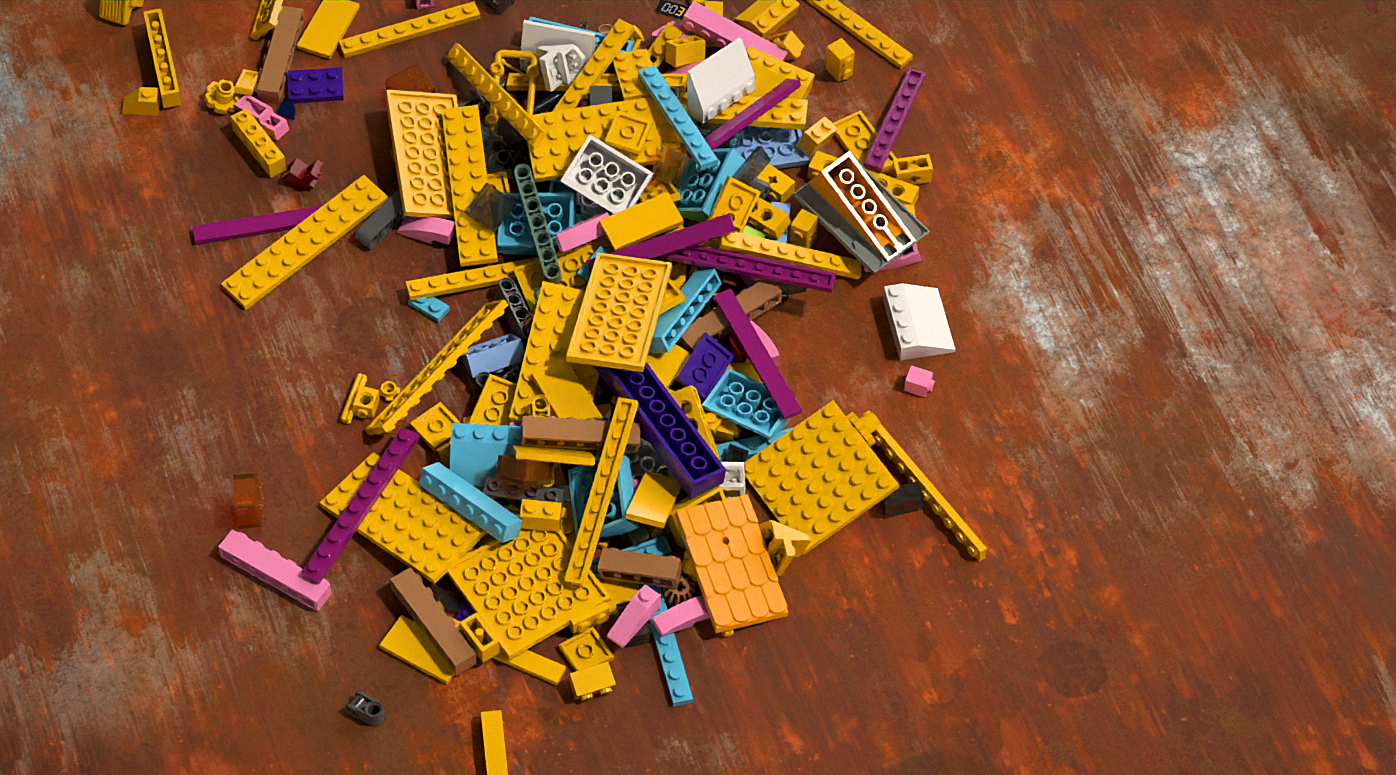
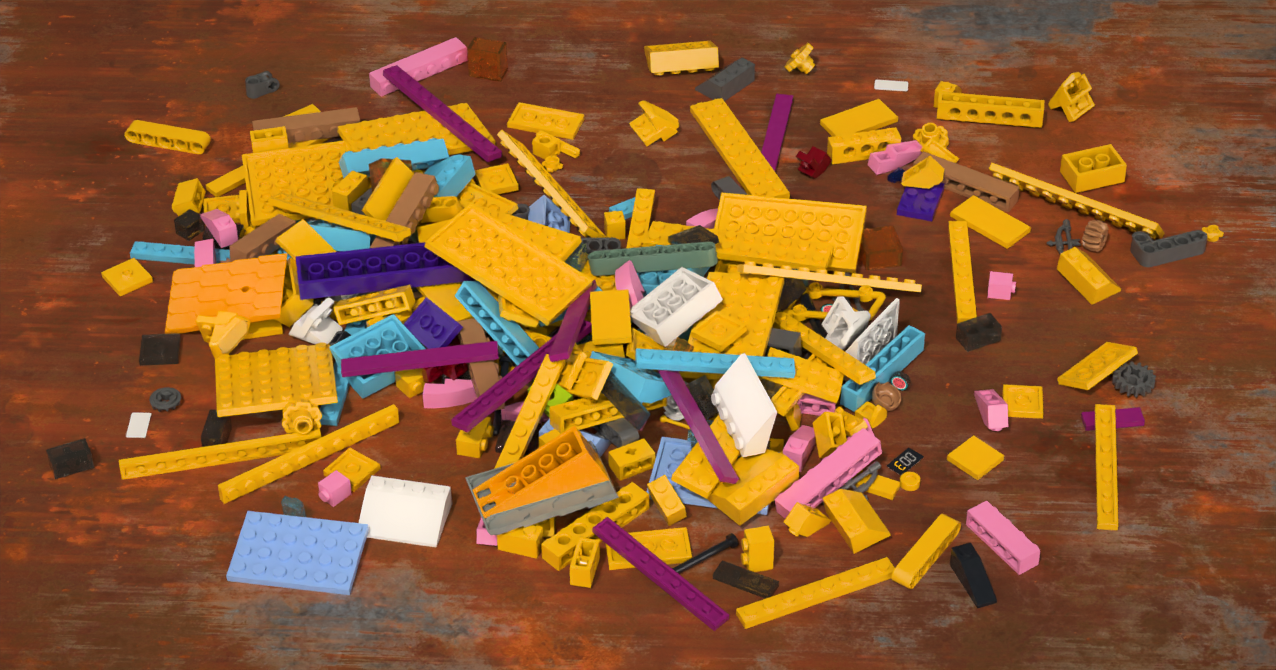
camera: 115 degrees right, 15 degrees down
none -> clear smoke brick [46,438,94,479]
none -> yellow plate [101,258,153,296]
none -> white sticker [126,413,151,438]
none -> clear smoke tile [139,333,181,366]
none -> dark grey gear [149,387,181,412]
none -> clear smoke brick [174,209,205,241]
none -> yellow plate [218,404,399,504]
none -> light blue plate [226,511,369,595]
none -> clear light blue bracket [281,496,306,517]
none -> yellow tile [323,448,381,492]
none -> yellow brick [456,417,494,458]
none -> yellow tile [507,102,584,140]
none -> yellow brick [604,211,626,240]
none -> yellow piece [629,100,679,147]
none -> yellow slope [644,41,719,75]
none -> black bar [672,533,739,574]
none -> dark grey slope [695,57,755,101]
none -> clear smoke tile [713,560,779,599]
none -> yellow plant [784,43,815,74]
none -> yellow tile [820,99,898,136]
none -> white sticker [874,80,908,91]
none -> yellow slope [901,156,944,189]

